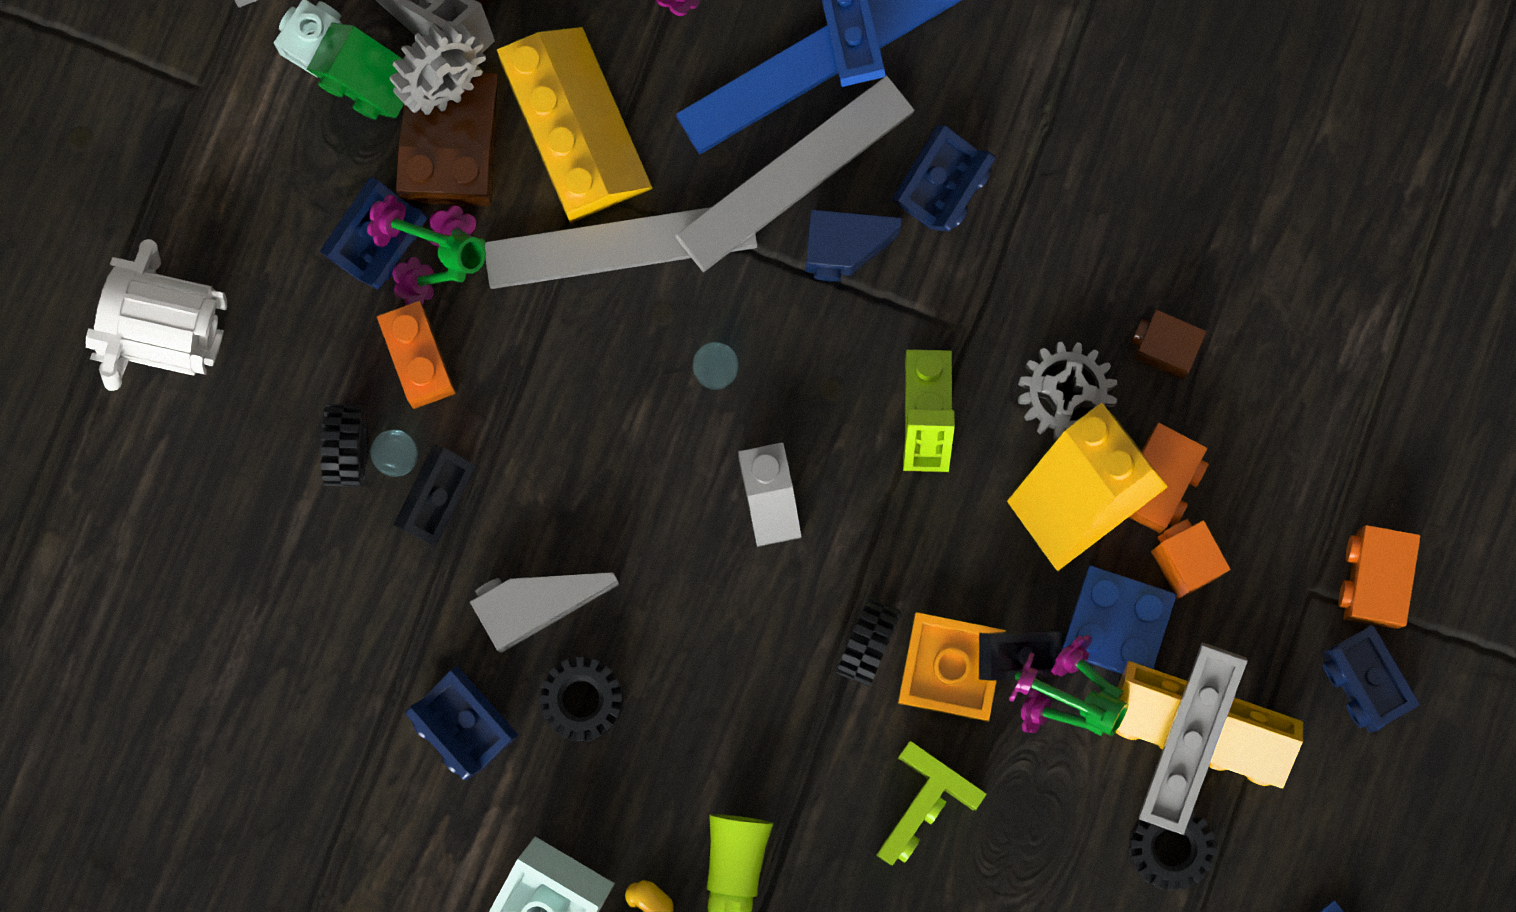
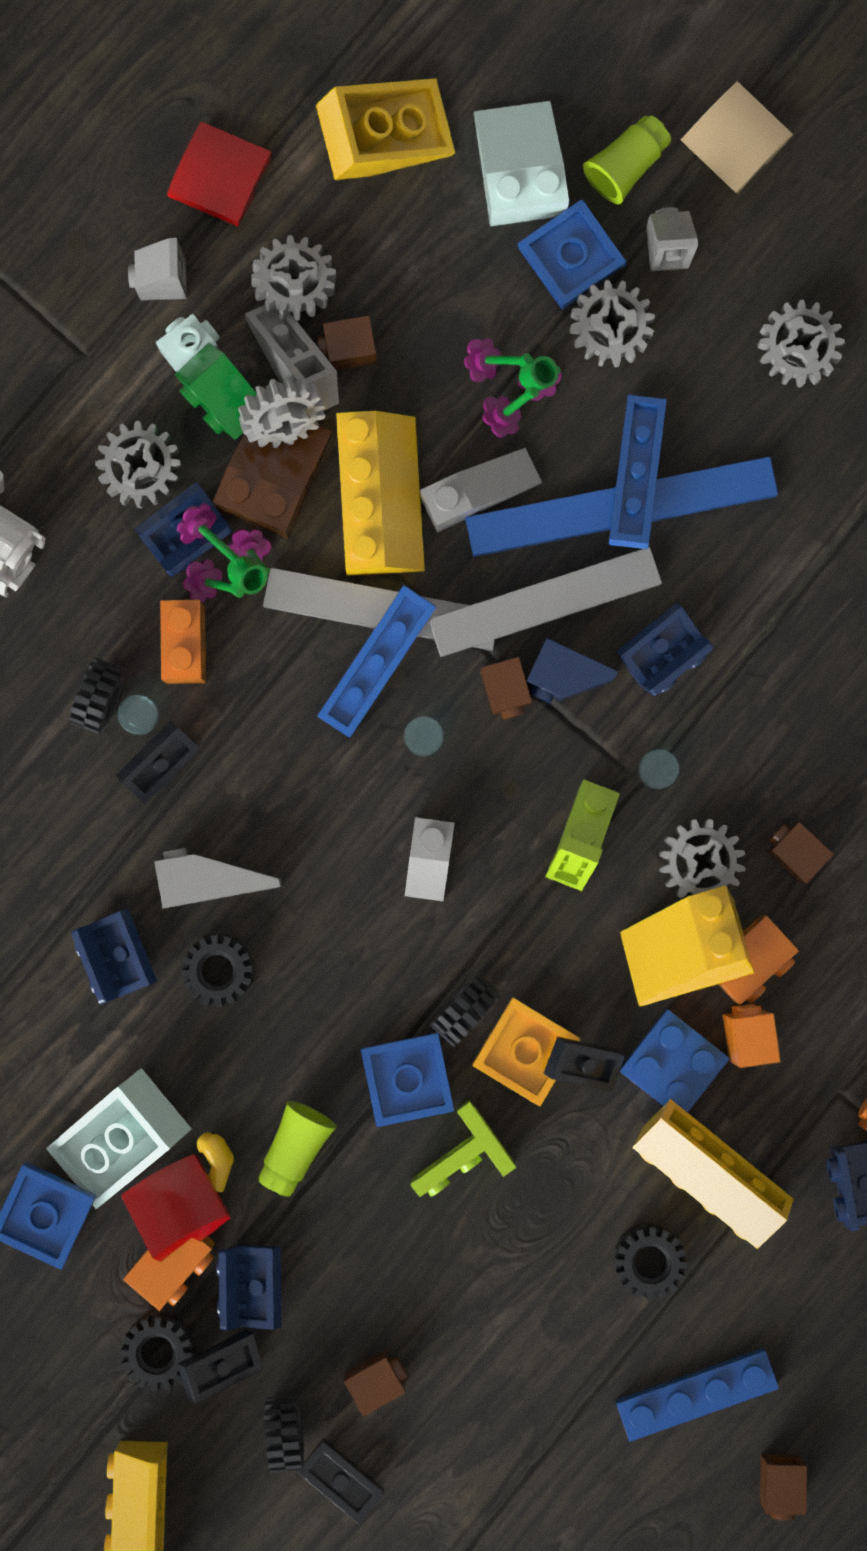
camera: 15 degrees right, 5 degrees up
plant [1009,635,1129,736] -> none
light grey plate [1139,642,1247,835] -> none
none -> light grey gear [95,421,182,508]
none -> blue plate [317,585,437,738]
none -> blue plate [361,1032,454,1127]
none -> light grey slope [420,448,542,533]
none -> reddish brown brick [480,657,532,720]
none -> clear light blue tile [639,749,679,789]

